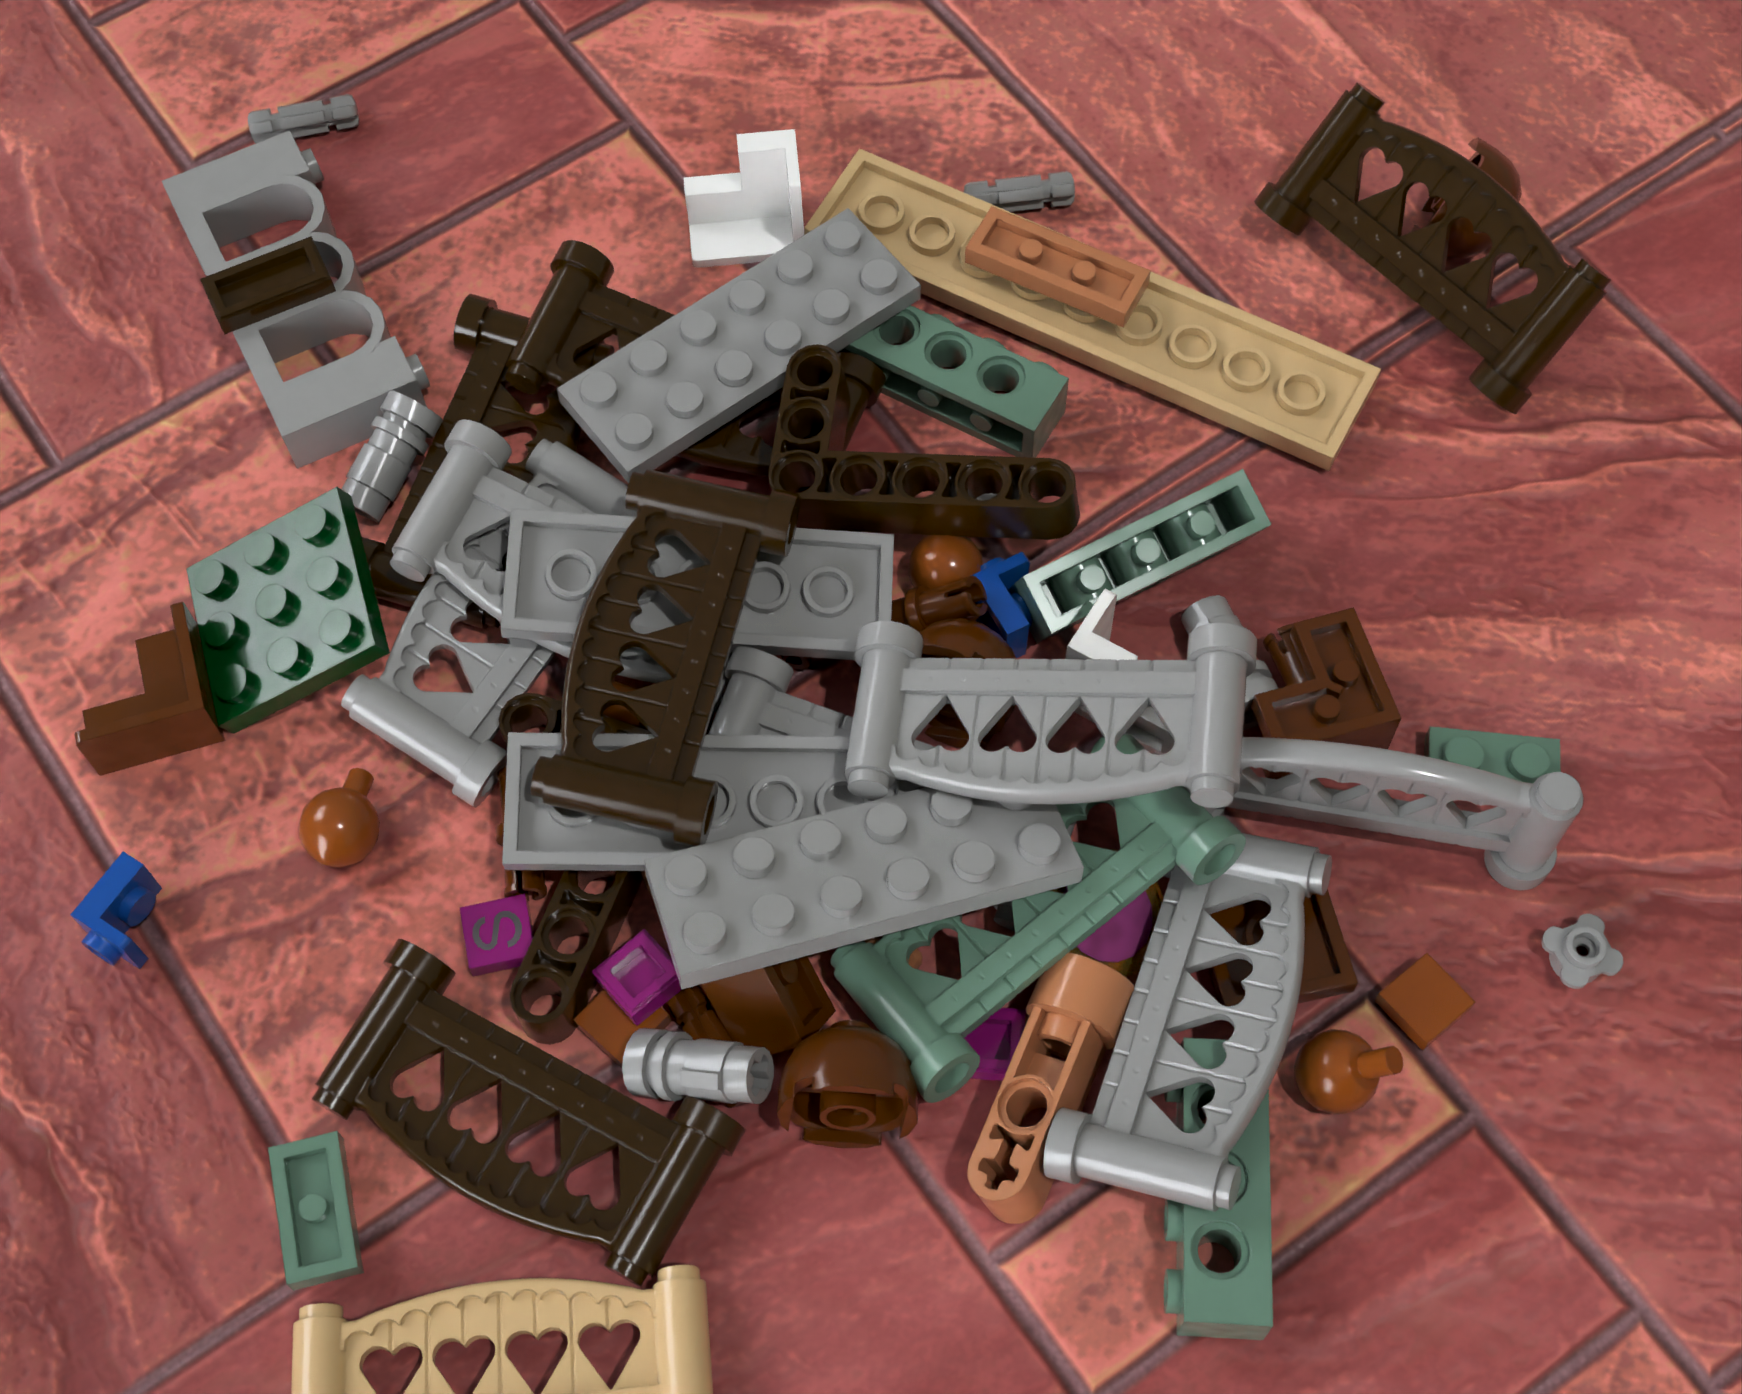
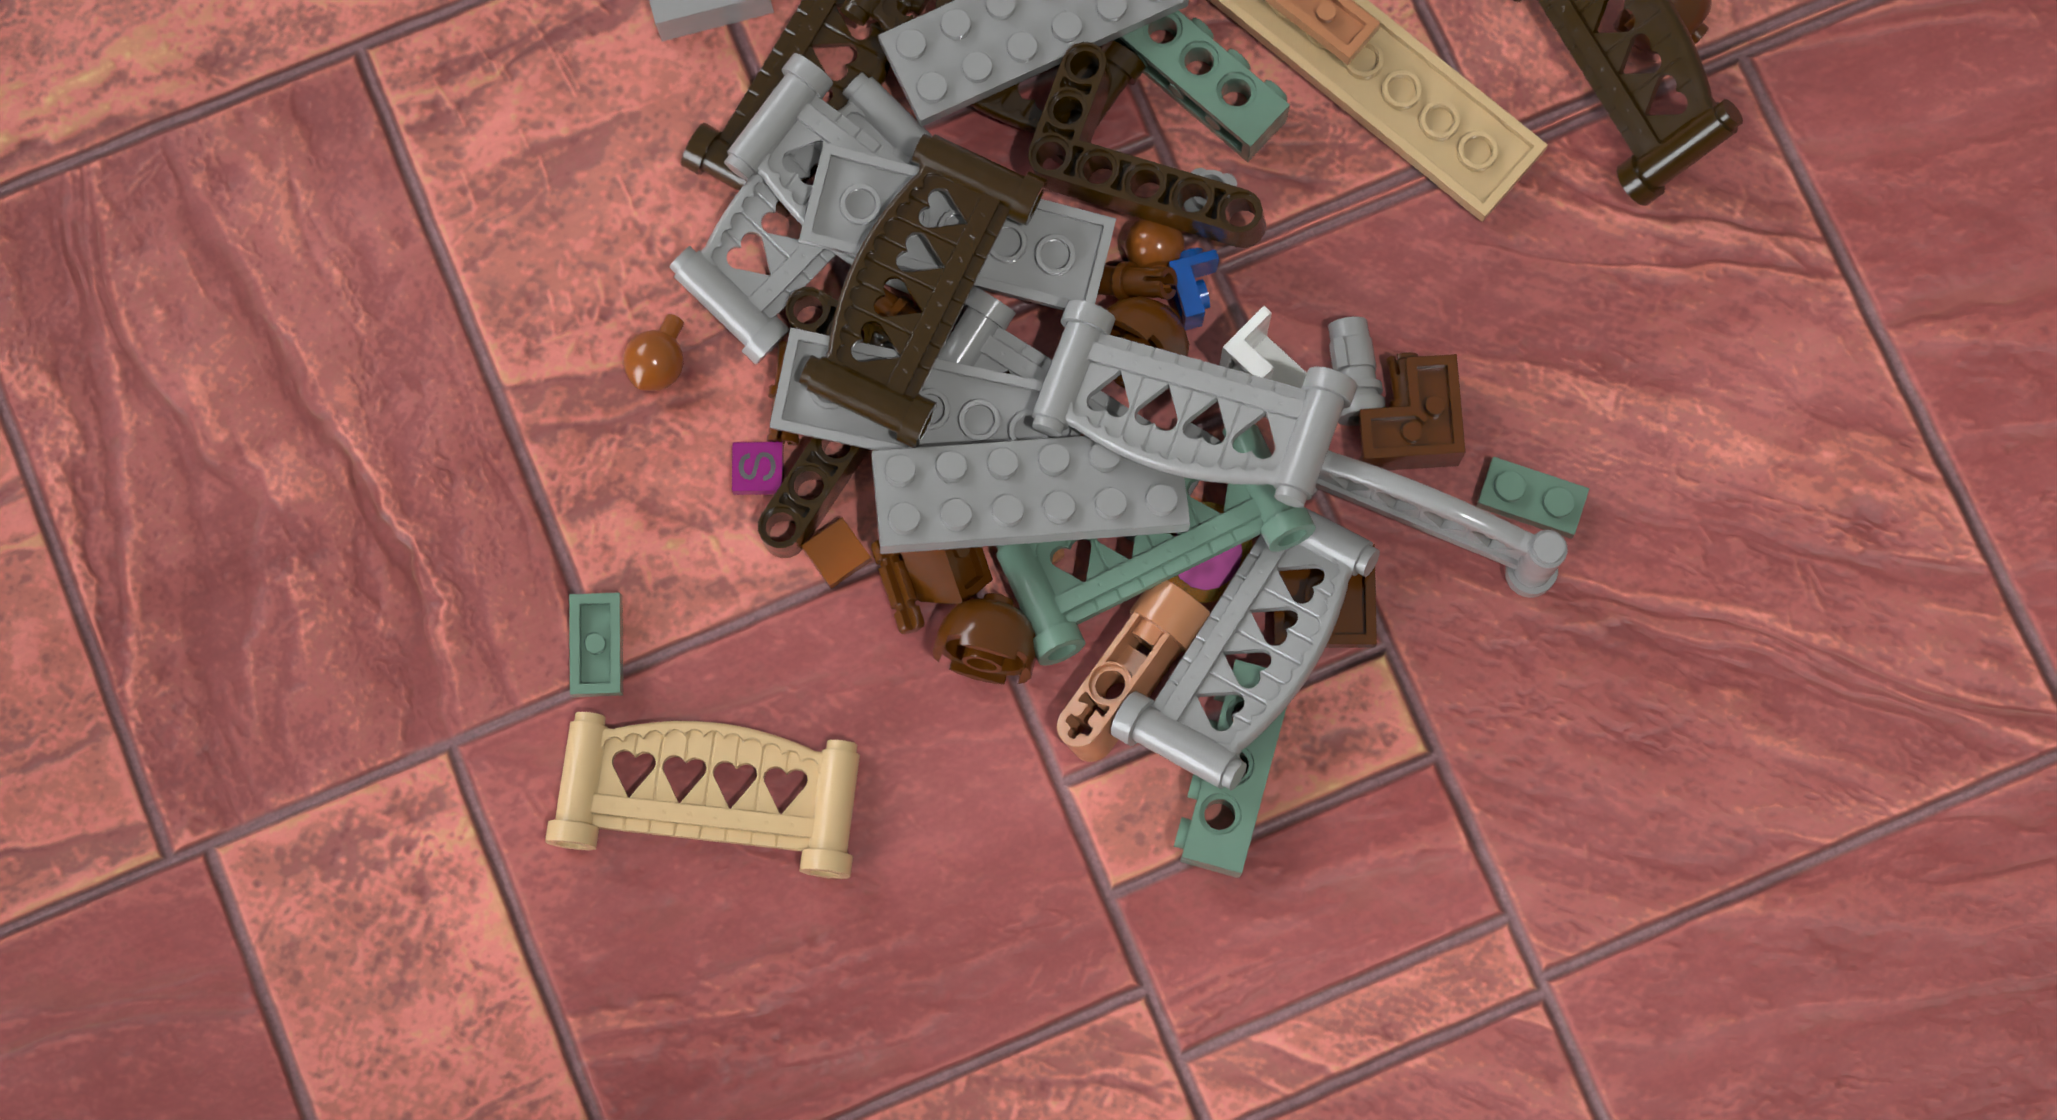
camera: 15 degrees right, 15 degrees up
blue bracket [70,851,162,969] -> none
reddish brown panel [74,602,225,776] -> none
plate [186,487,390,734] -> none
dark brown piece [312,939,746,1287] -> none
light grey axle [341,390,443,523] -> none
magenta tile [592,929,681,1026] -> none
light grey axle [622,1028,774,1104] -> none
magenta tile [965,1008,1026,1081] -> none
sand green brick [1009,469,1272,644] -> none
dark orange piece [1294,1029,1403,1115] -> none
dark orange tile [1375,953,1476,1051] -> none
light grey plate [1541,914,1623,989] -> none

